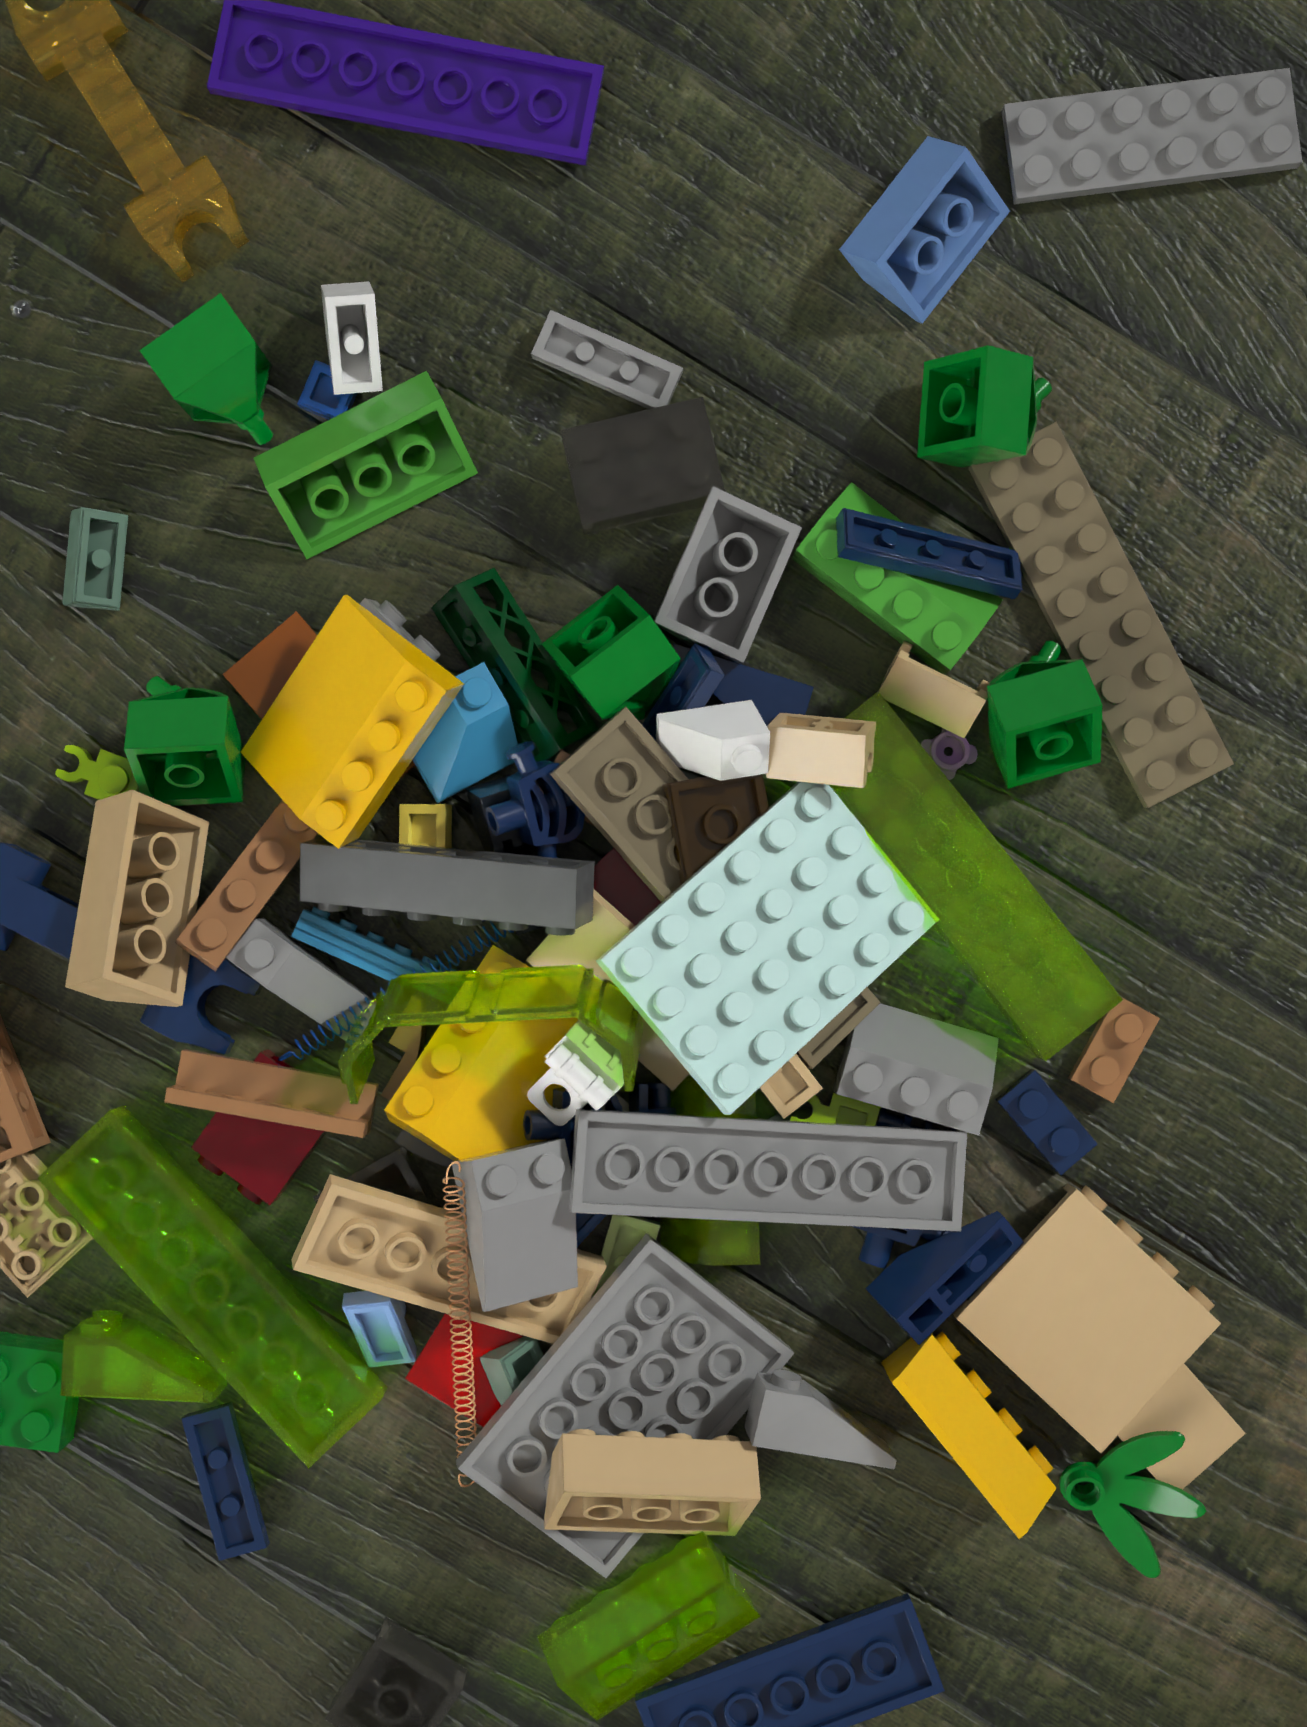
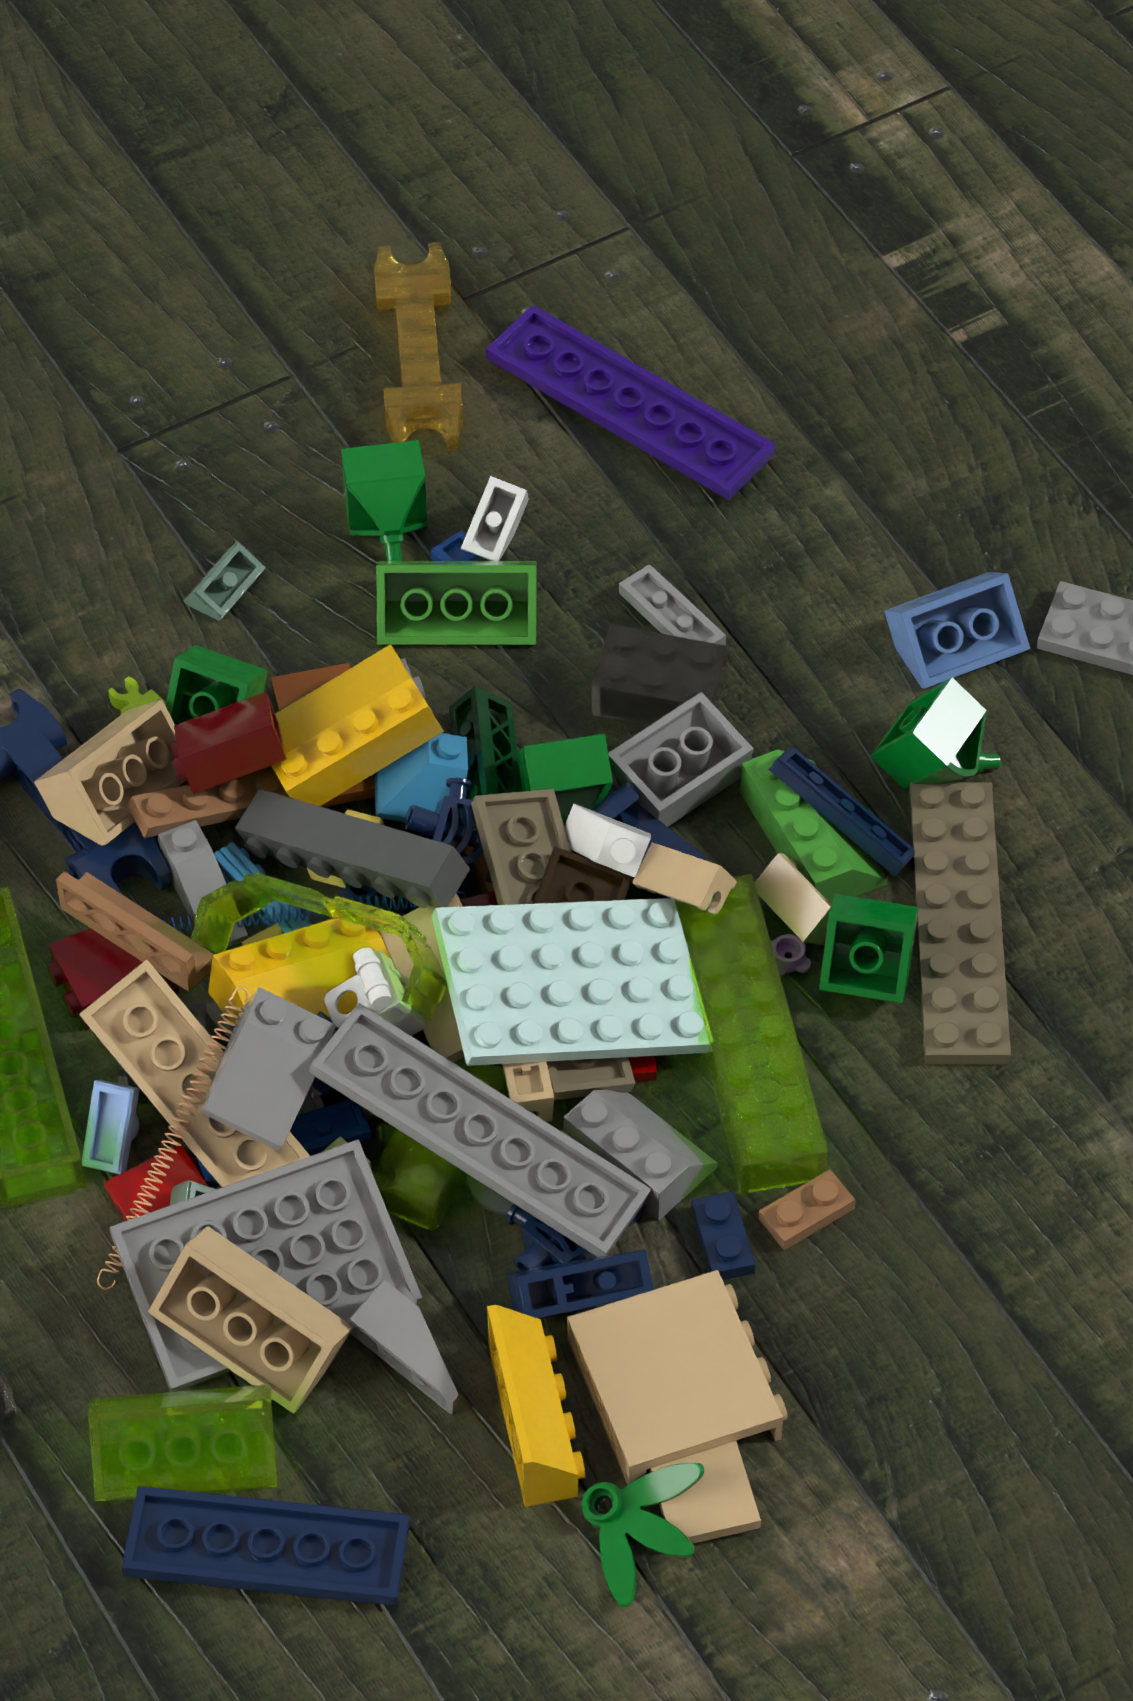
camera: 30 degrees right, 35 degrees down
none -> dark red brick [170,692,287,794]

